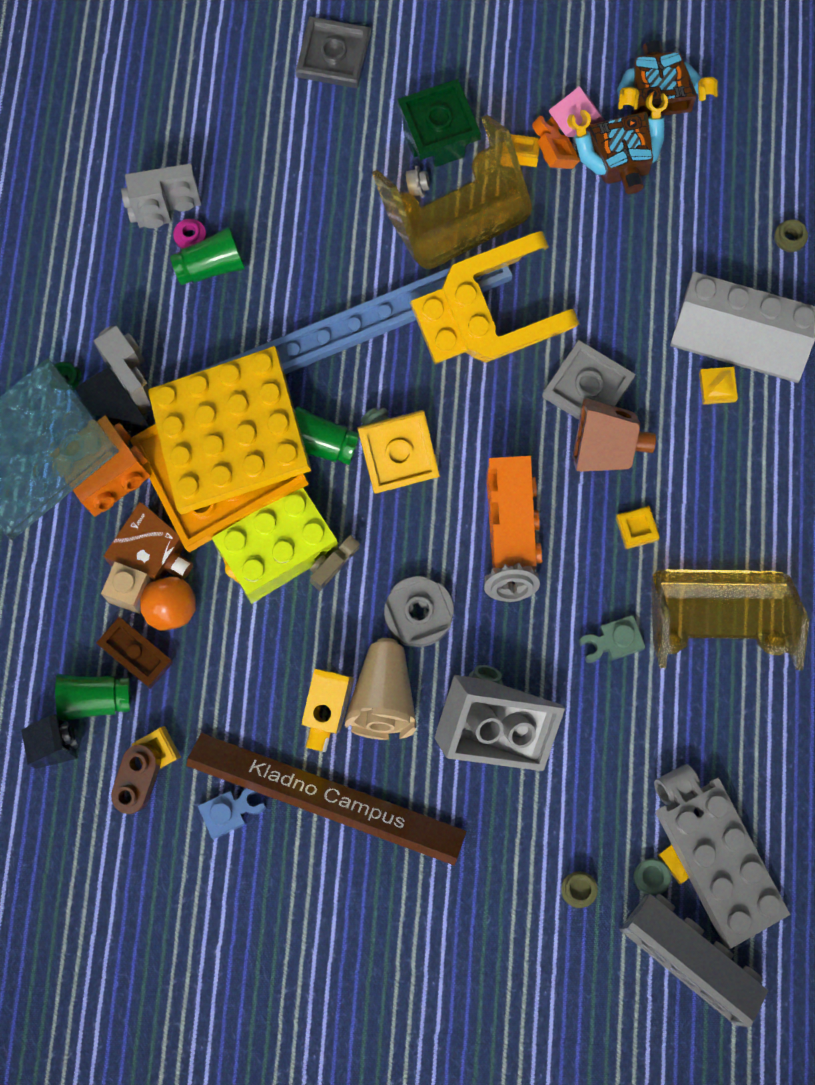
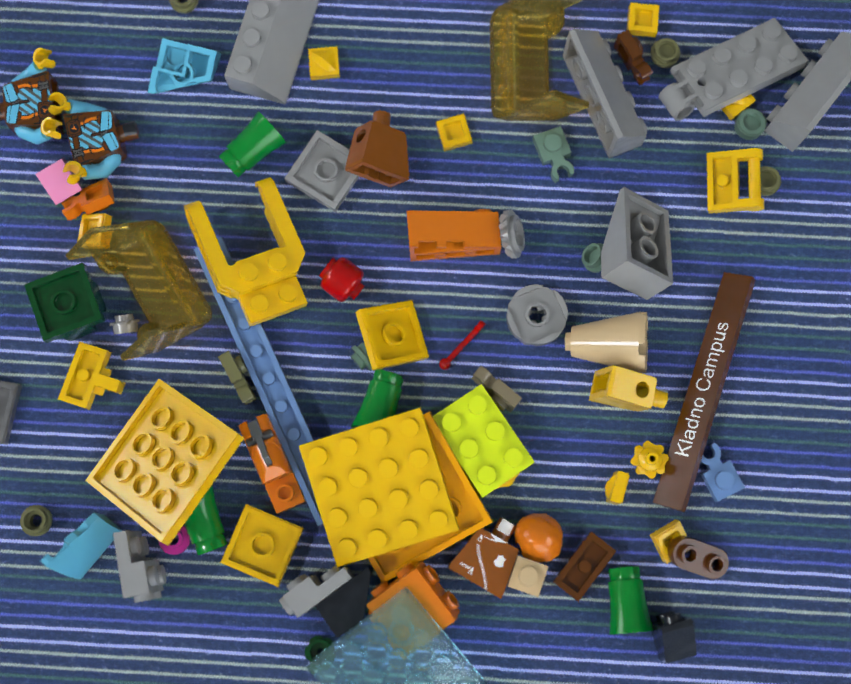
camera: 90 degrees left, 5 degrees up
none -> olive plate [20,505,53,536]
none -> medium azure slope [41,512,122,579]
none -> yellow hinge [58,342,126,410]
none -> yellow plate [85,379,244,546]
none -> medium azure slope [147,38,221,94]
none -> olive plate [218,351,257,405]
none -> green plant [219,111,287,177]
none -> yellow plate [220,504,304,587]
none -> orange plate [238,414,306,514]
none -> red head [319,257,365,302]
none -> red hinge [439,320,486,370]
none -> light grey slope [562,29,647,159]
none -> yellow tile [605,470,630,505]
none -> reddish brown plate [614,29,653,85]
none -> yellow plate [627,2,660,38]
none -> yellow plant [630,441,669,479]
none -> olive plate [650,38,680,68]
none -> yellow plate [707,148,765,214]

